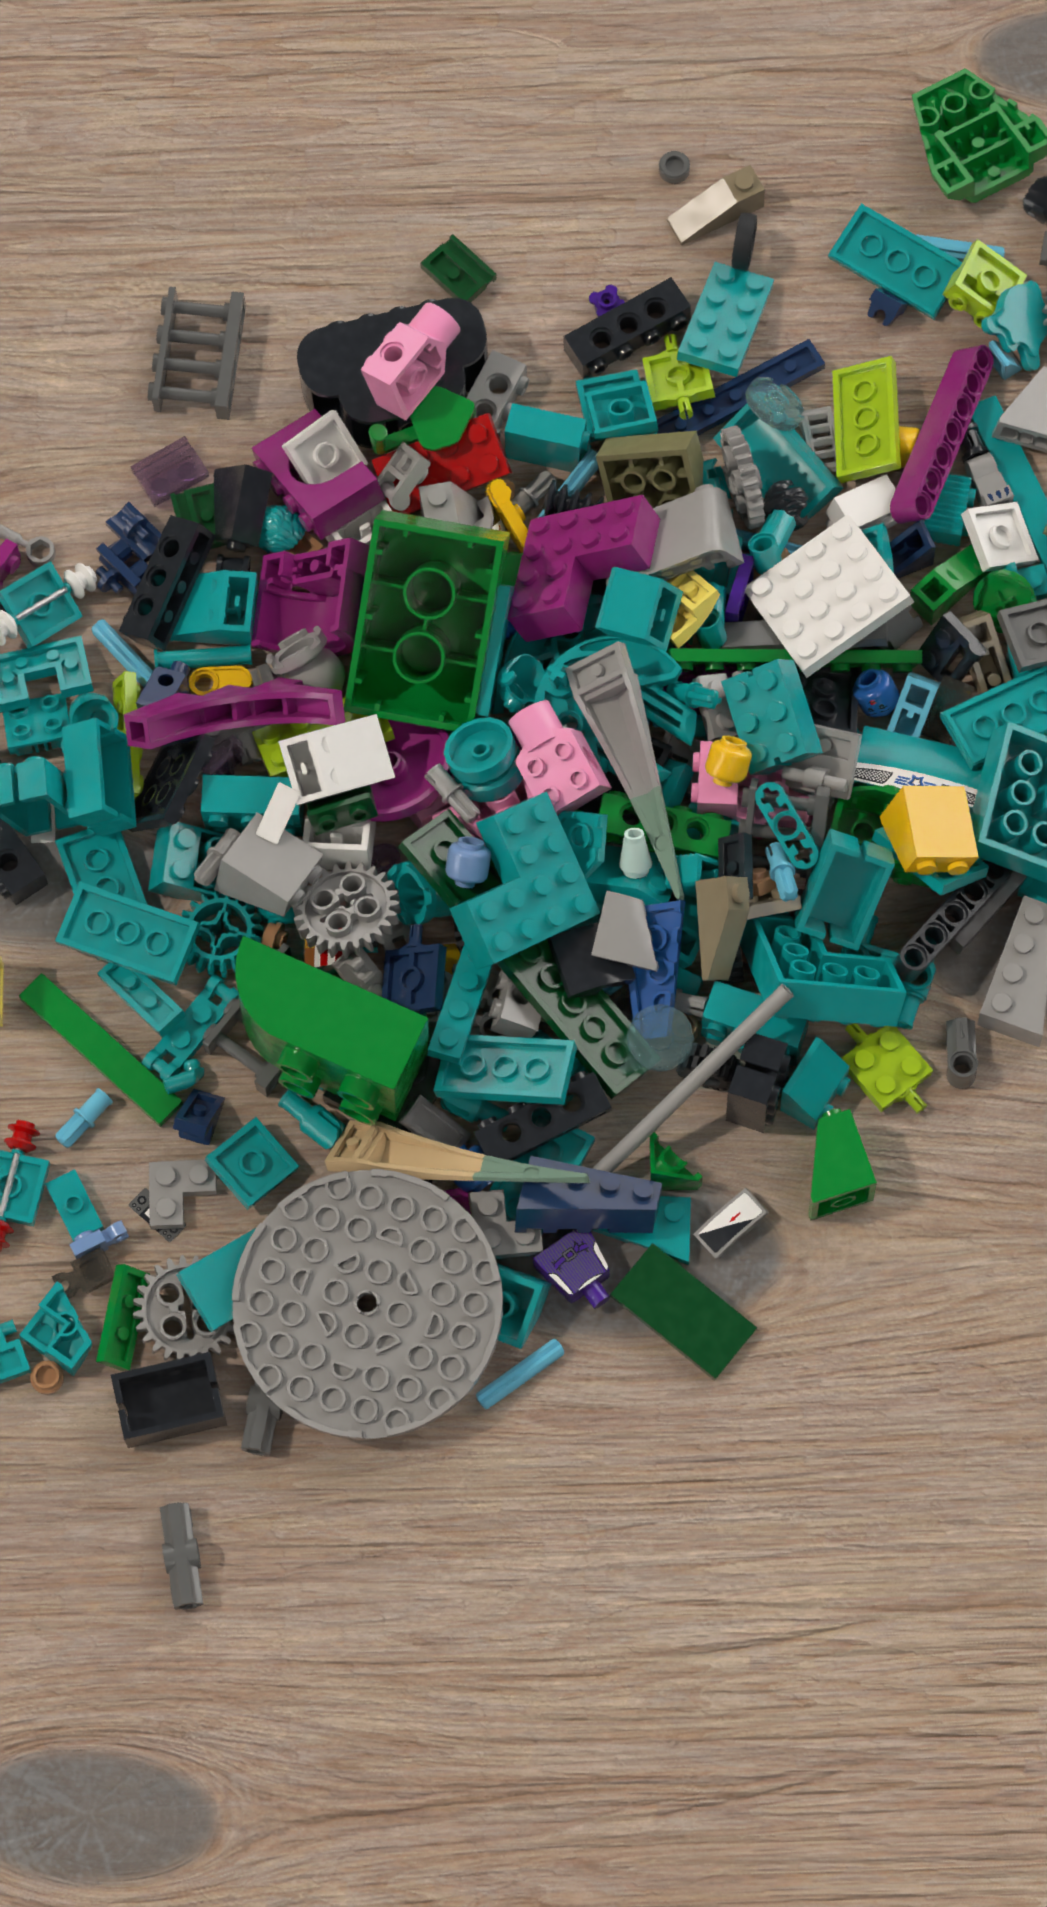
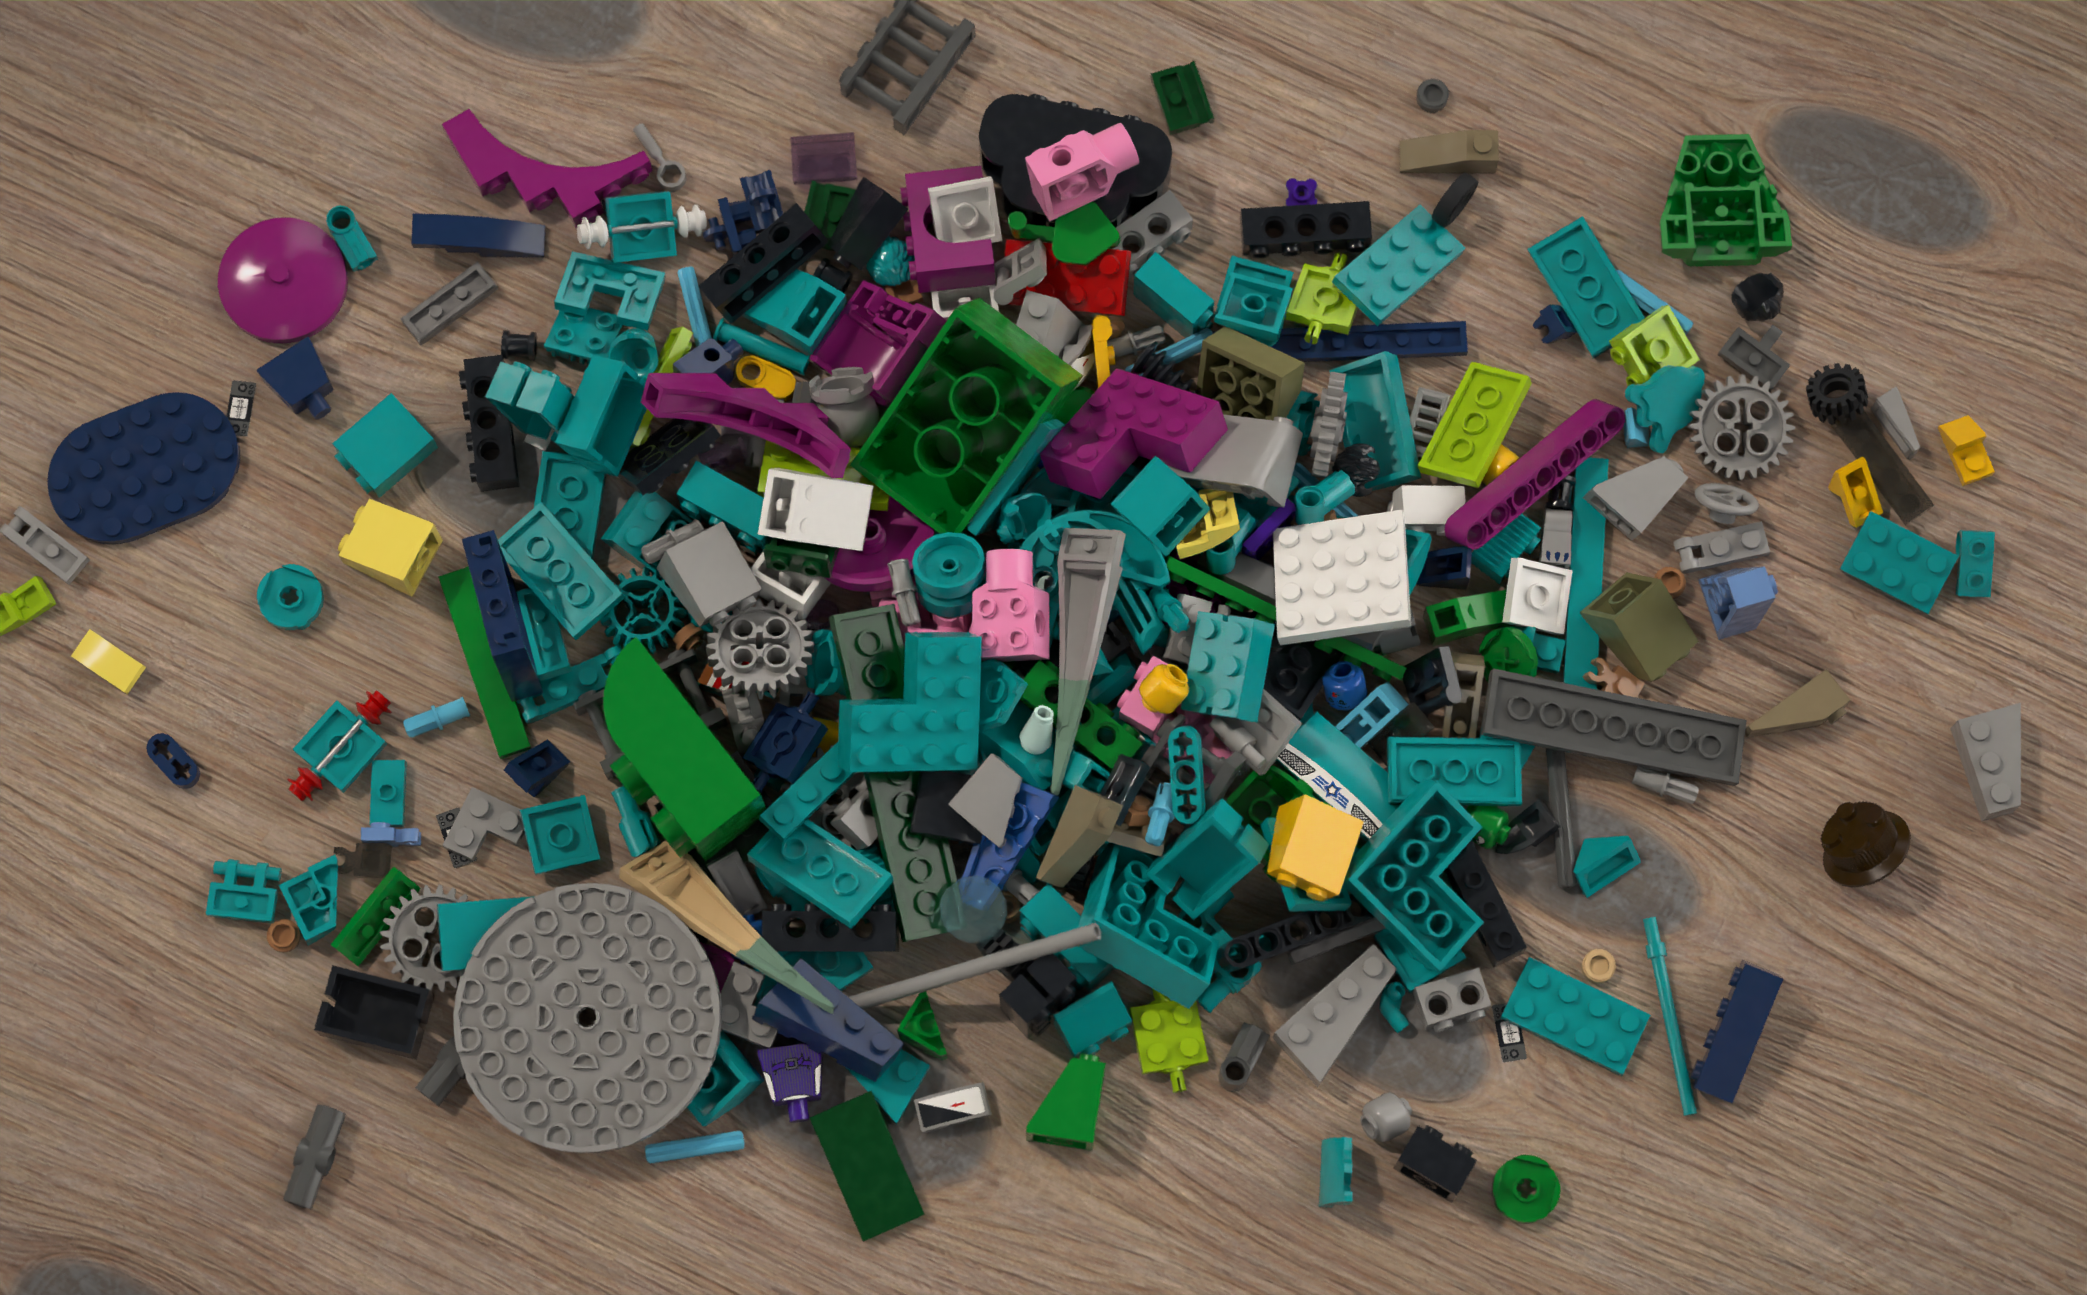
camera: 25 degrees right, 5 degrees up
teal arm [163,1059,205,1095] -> none
white sticker [256,782,300,844] -> none
medium blue head [445,836,491,888] -> none
clear light blue tile [745,377,804,431] -> none
none -> dark blue window [462,530,544,702]

